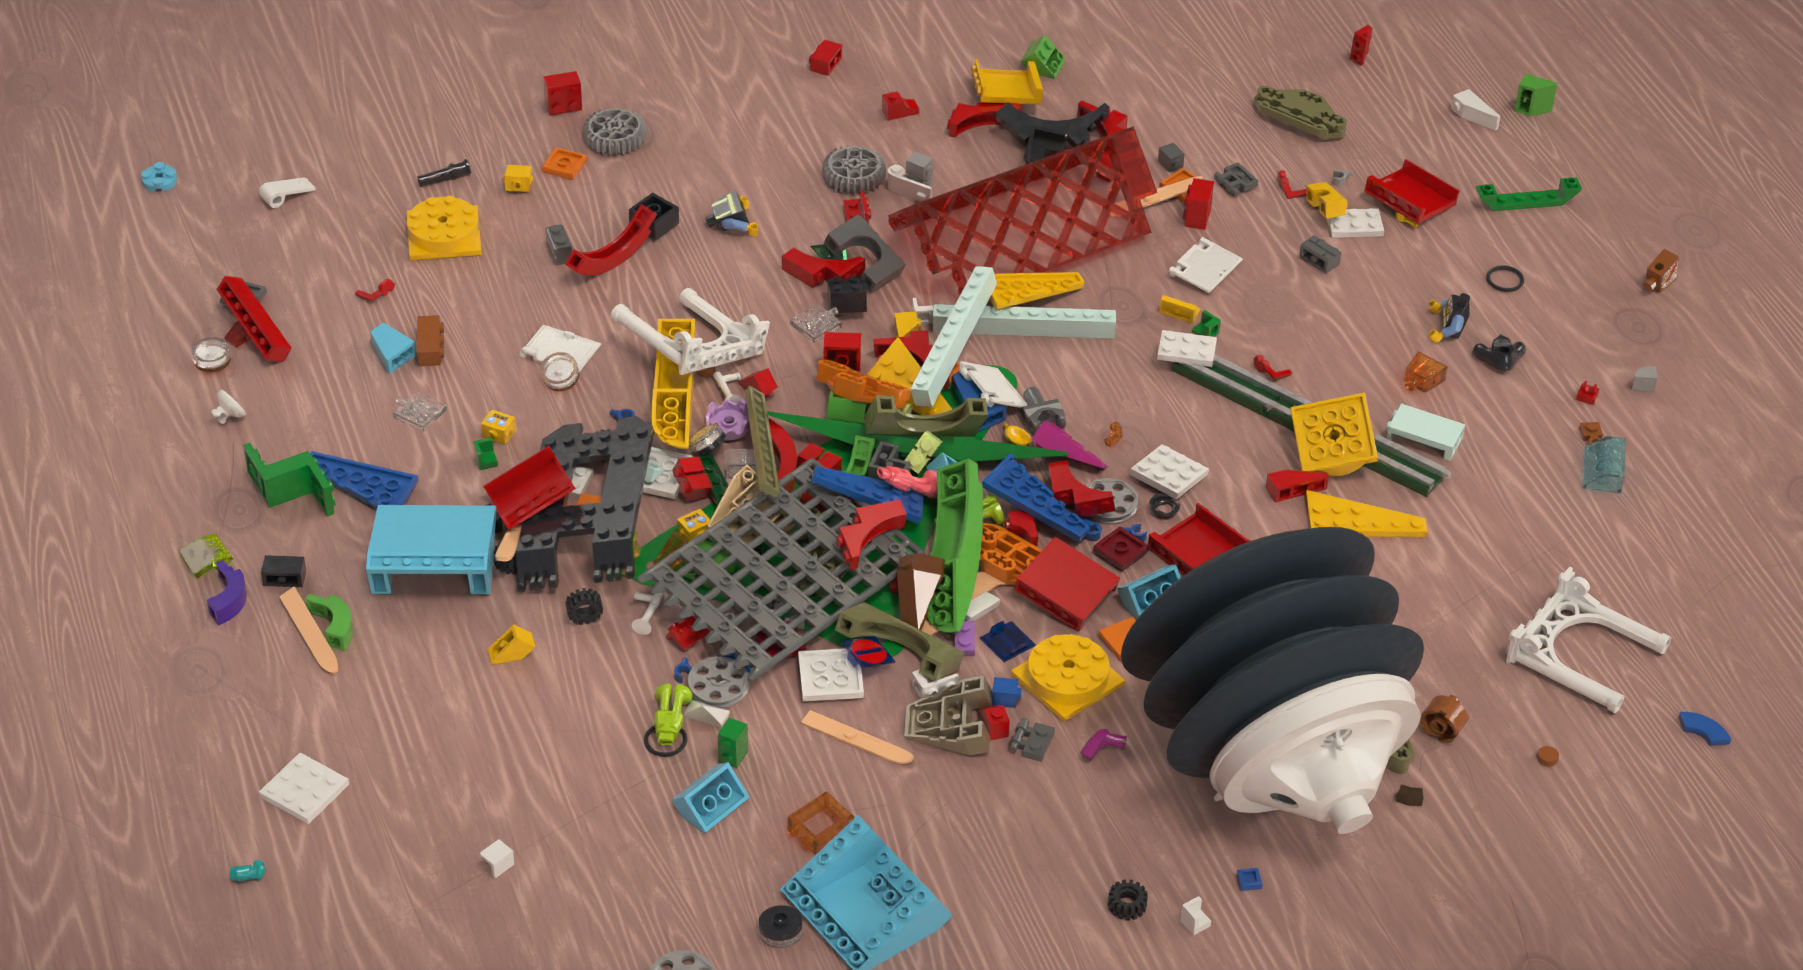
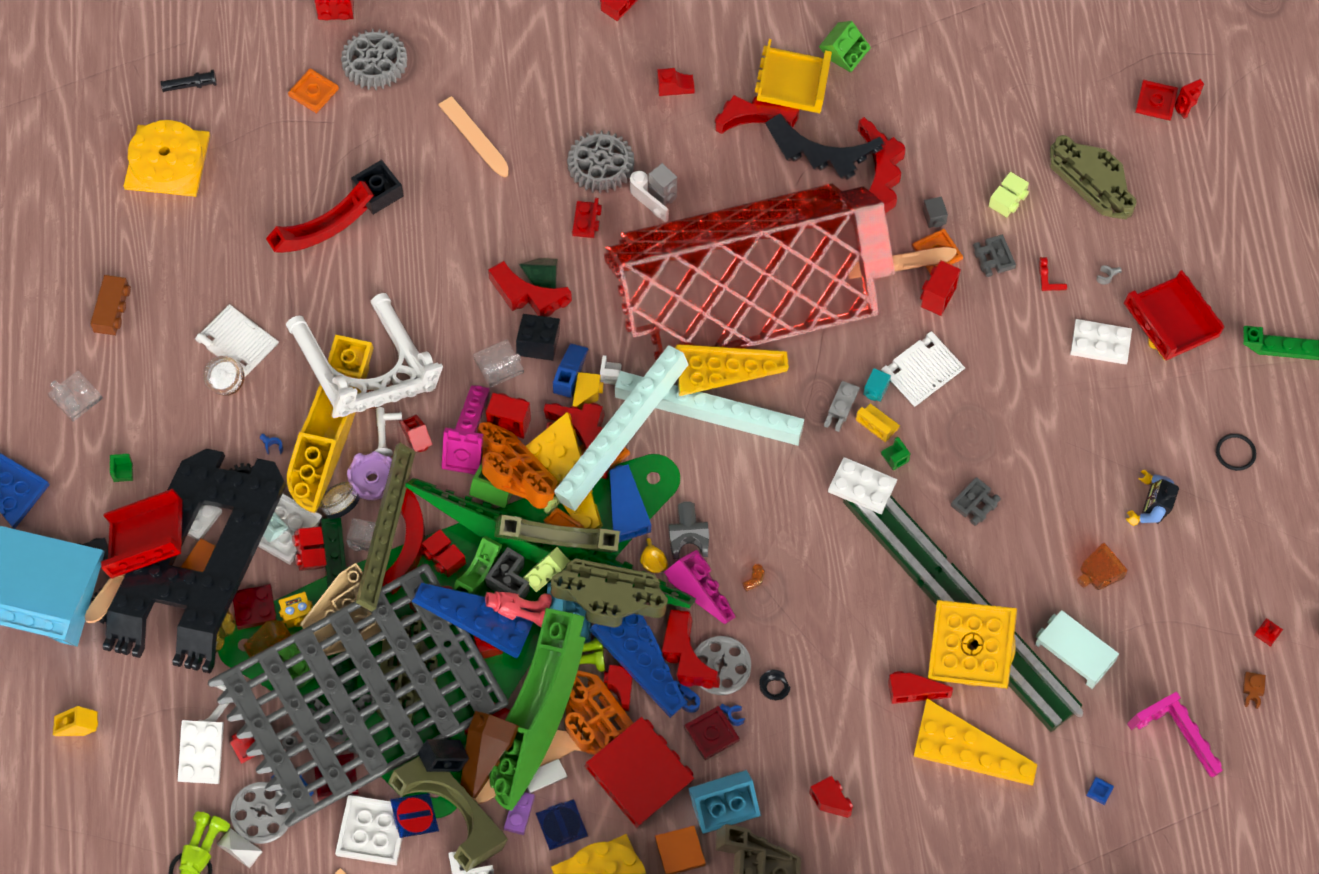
camera: 15 degrees right, 20 degrees up
white door [259,177,316,208] -> none
red piece [355,279,395,301] -> none
medium azure slope [370,322,416,374] -> none
yellow head [481,410,516,445] -> none
yellow head [503,165,534,192] -> none
dark grey brick [546,224,572,265] -> none
black tyre [565,588,603,625] -> none
blue piece [674,657,692,683] -> none
torso [705,190,758,237] -> none
dark grey arch [824,214,906,293] -> none
arch [836,500,907,570] -> none
white window [959,361,1028,408] -> none
black panel [1024,125,1067,167] -> none
white plate [1129,444,1209,499] -> none
red panel [1148,503,1250,576] -> none
red piece [1253,355,1292,380] -> none
dark grey brick [1299,235,1341,274] -> none
yellow arch [1306,182,1348,219] -> none
white slope [1451,89,1500,131] -> none
black head [1473,334,1526,372] -> none
clear light blue slope [1583,436,1626,494] -> none
none -> white plate [178,720,224,784]
none -> dark red plate [233,584,277,630]
none -> black brick [418,739,469,772]
none -> light nougat piece [438,96,509,177]
none -> dark pink bracket [442,385,490,475]
none -> olive connector [551,559,668,627]
none -> blue slope [553,343,588,398]
none -> light grey hinge [824,381,860,432]
none -> teal brick [863,368,891,402]
none -> dark grey plate [951,477,1001,526]
none -> yellowish green piece [989,172,1029,217]
none -> blue tile [1086,777,1114,805]
none -> dark pink bracket [1127,691,1223,777]
none -> red plate [1135,80,1178,121]

